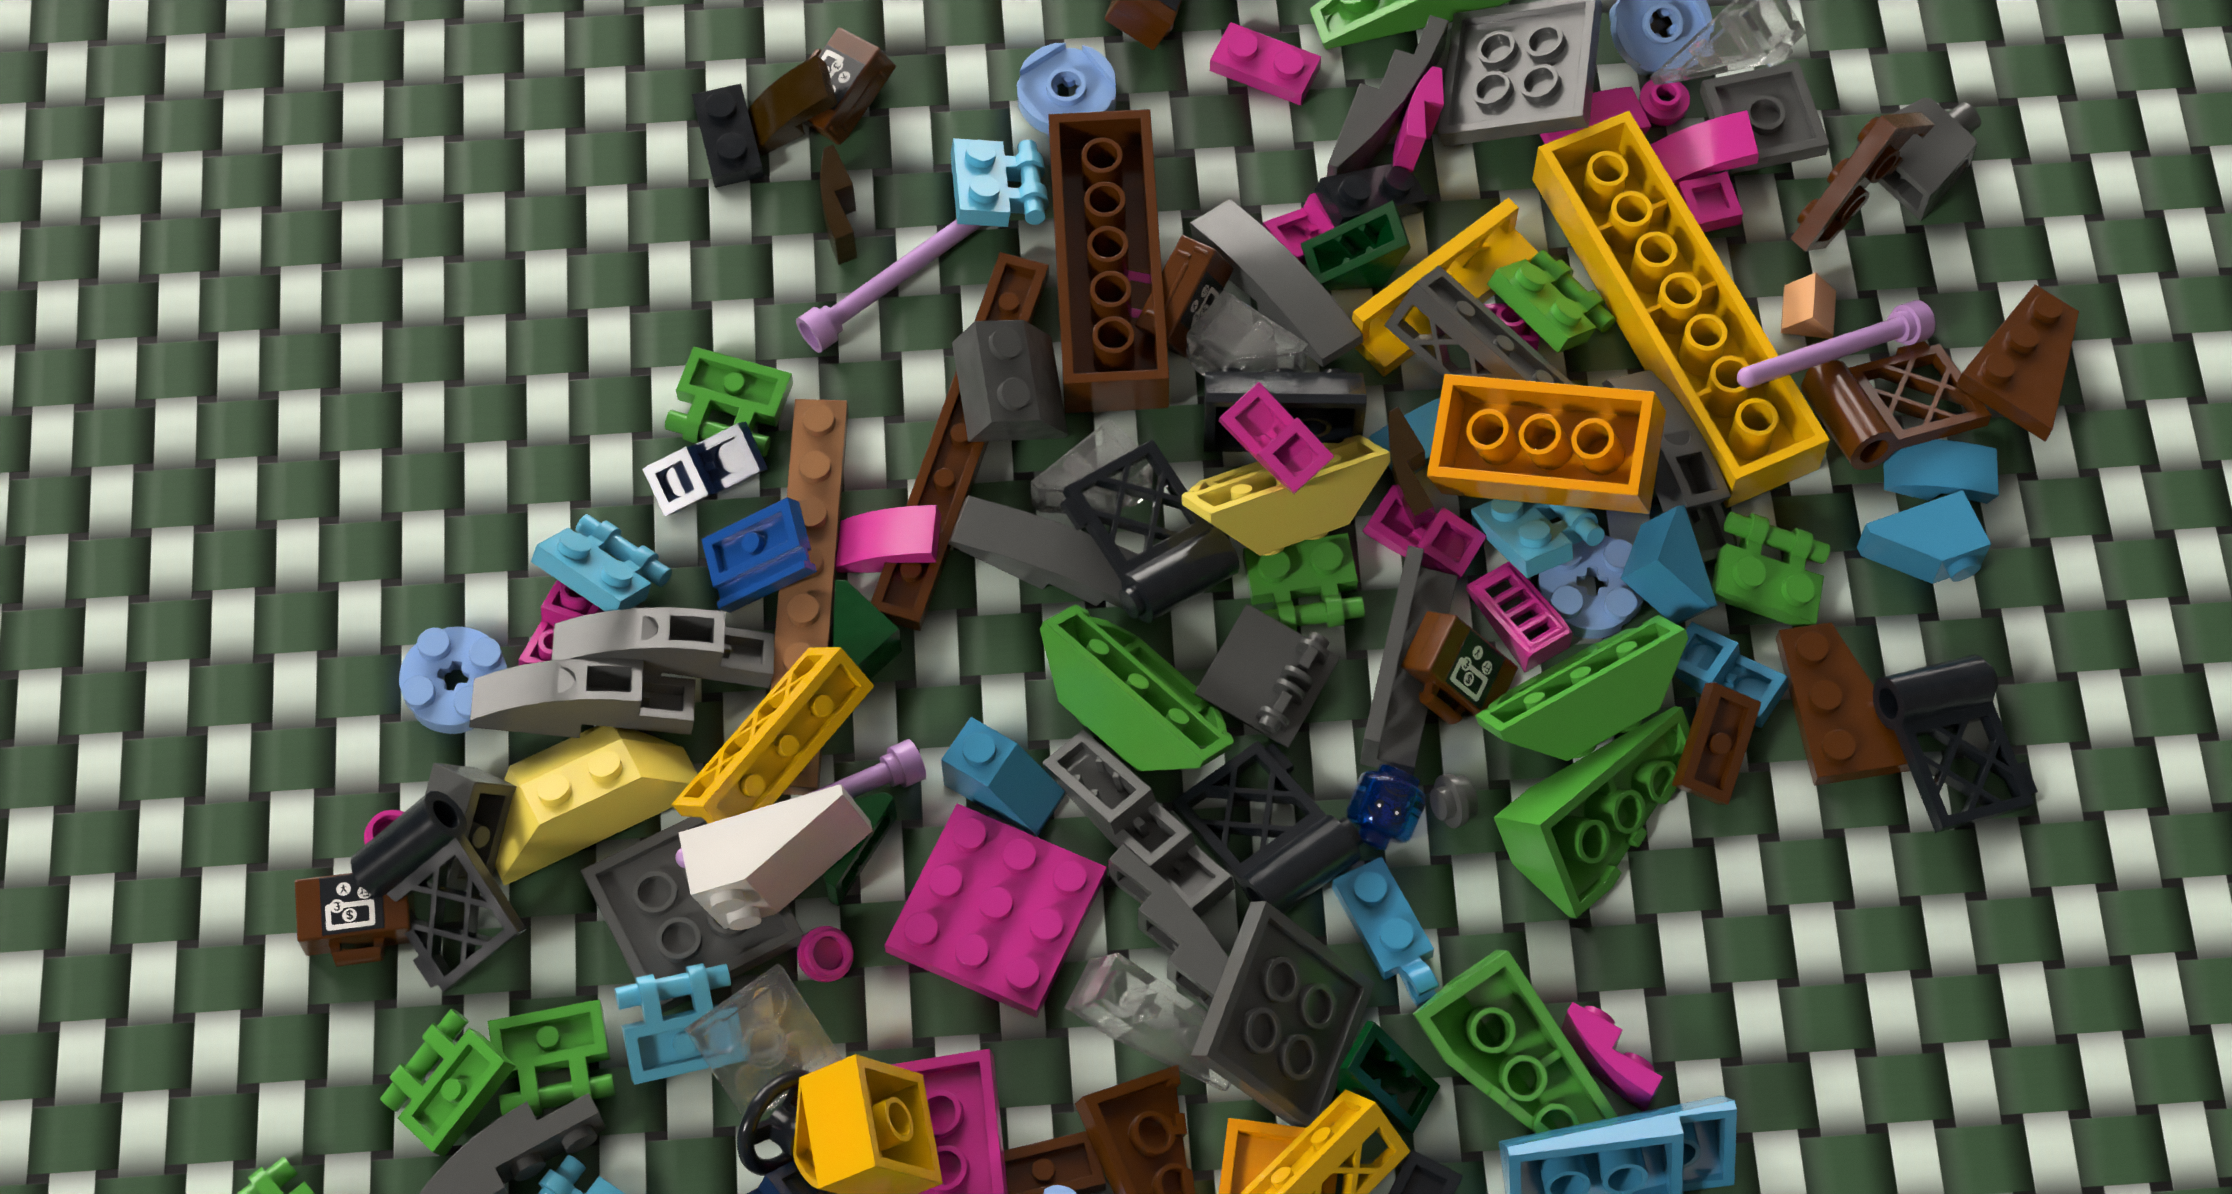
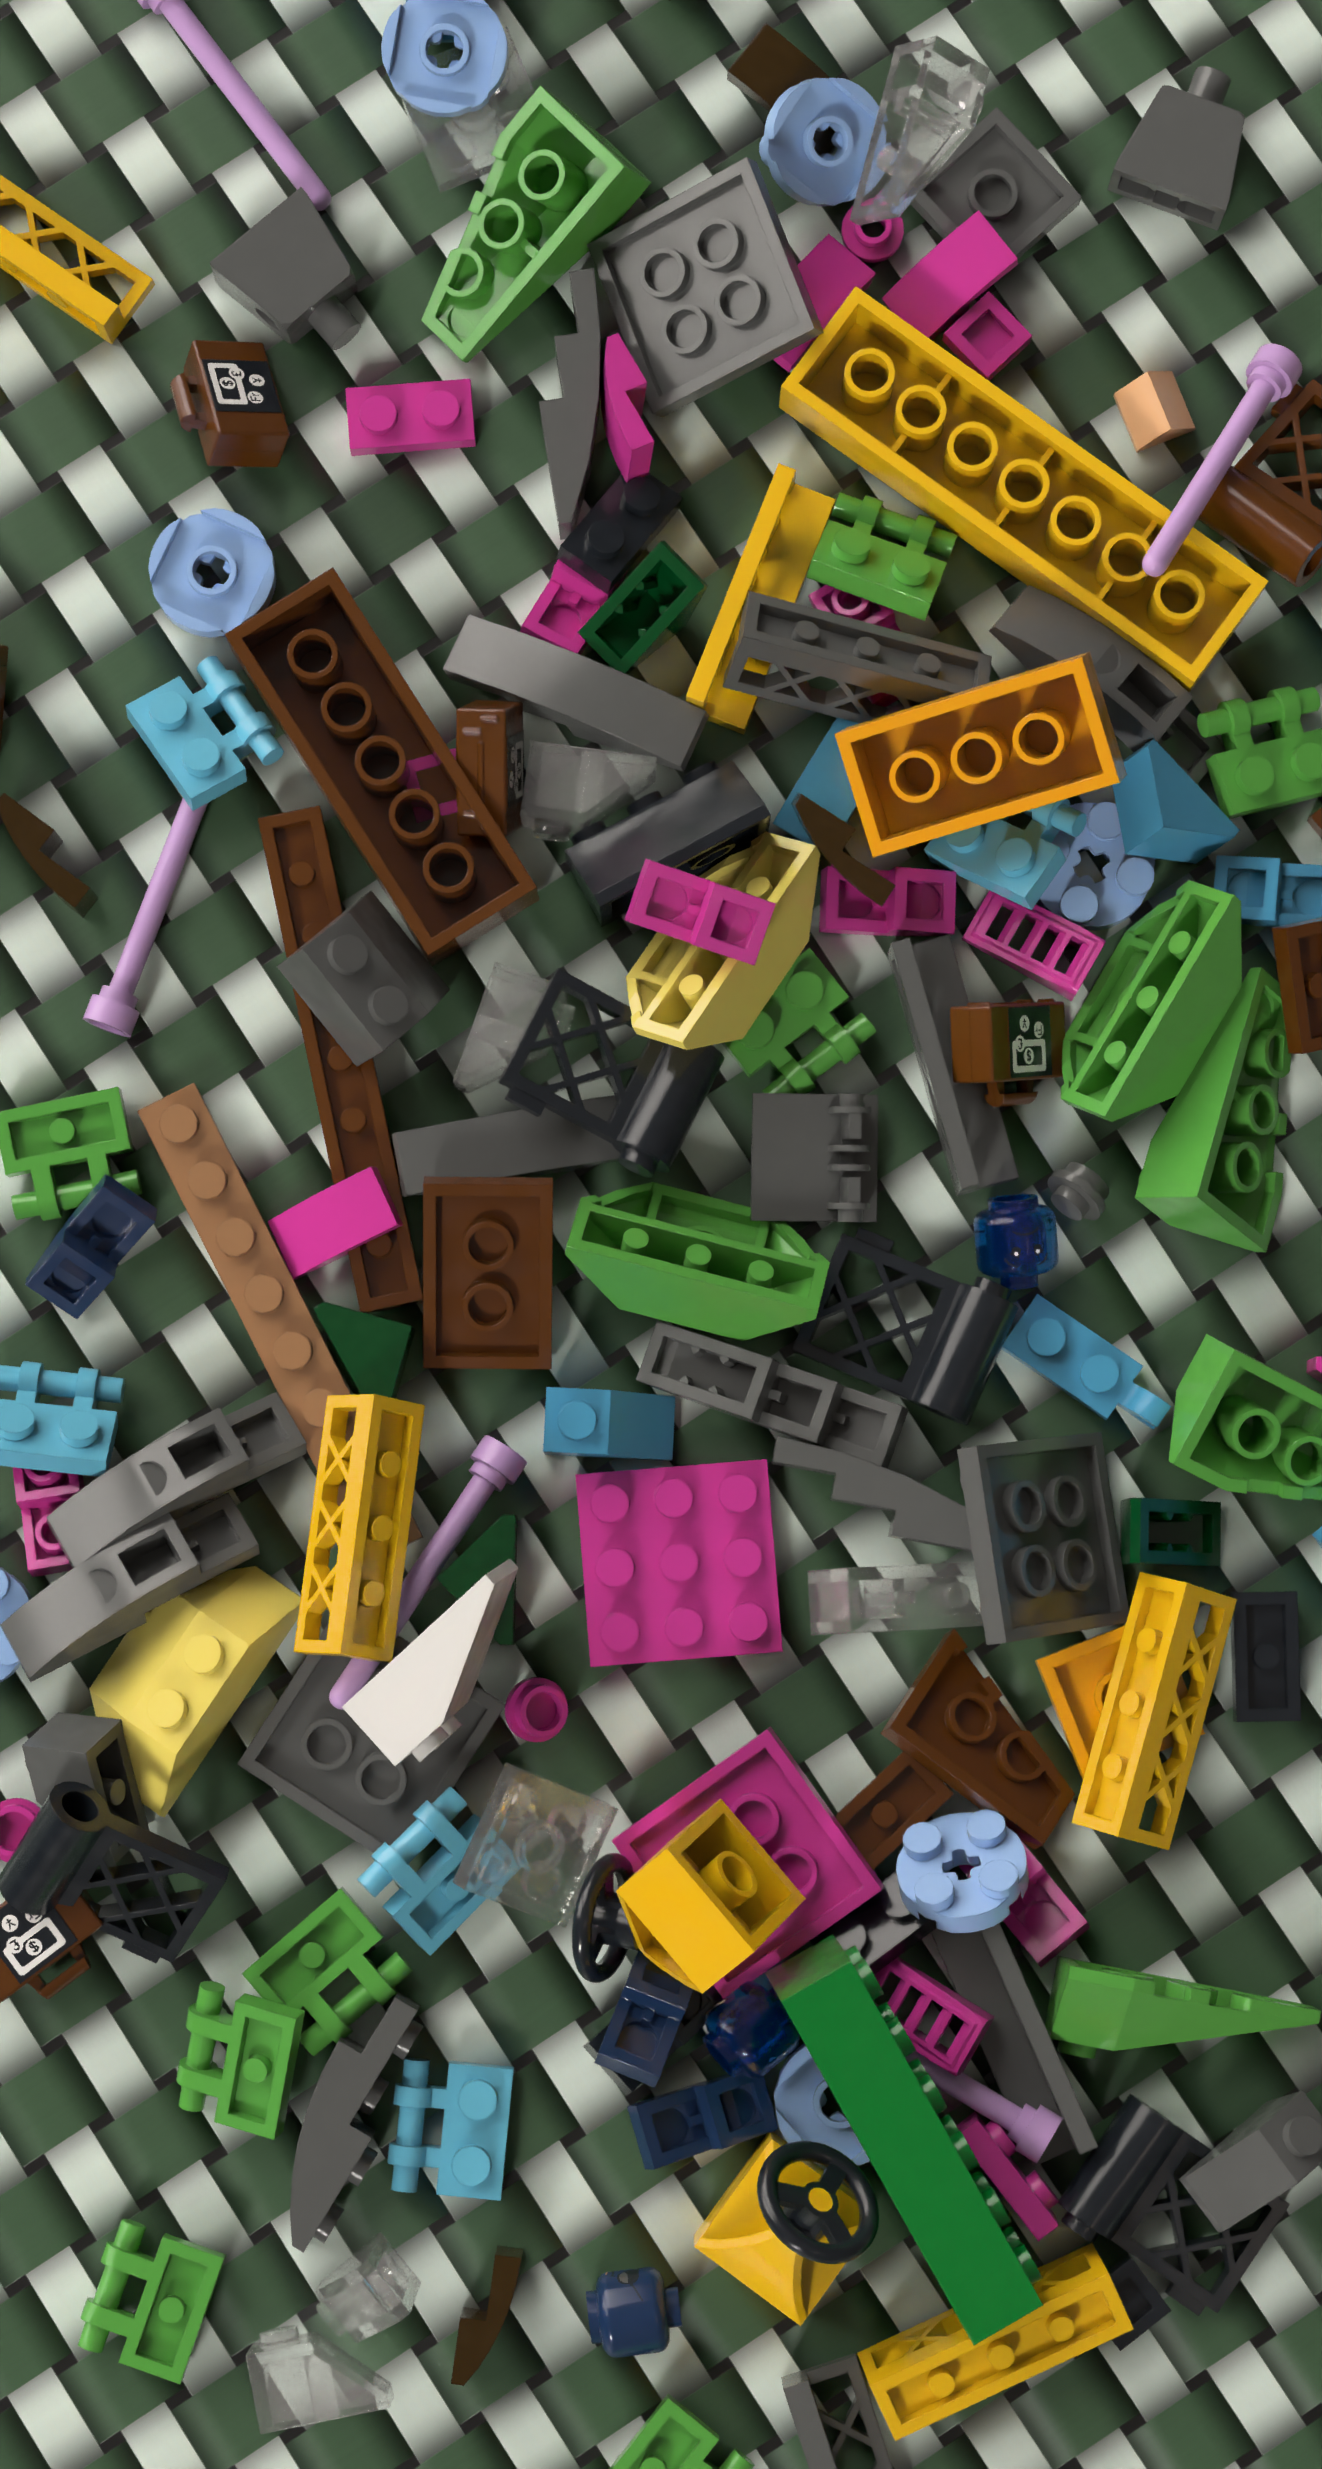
camera: 30 degrees left, 20 degrees up
blue plate [701,497,817,613] -> none
reddish brown wing [1790,112,1935,251] -> none
none -> reddish brown plate [423,1176,553,1369]

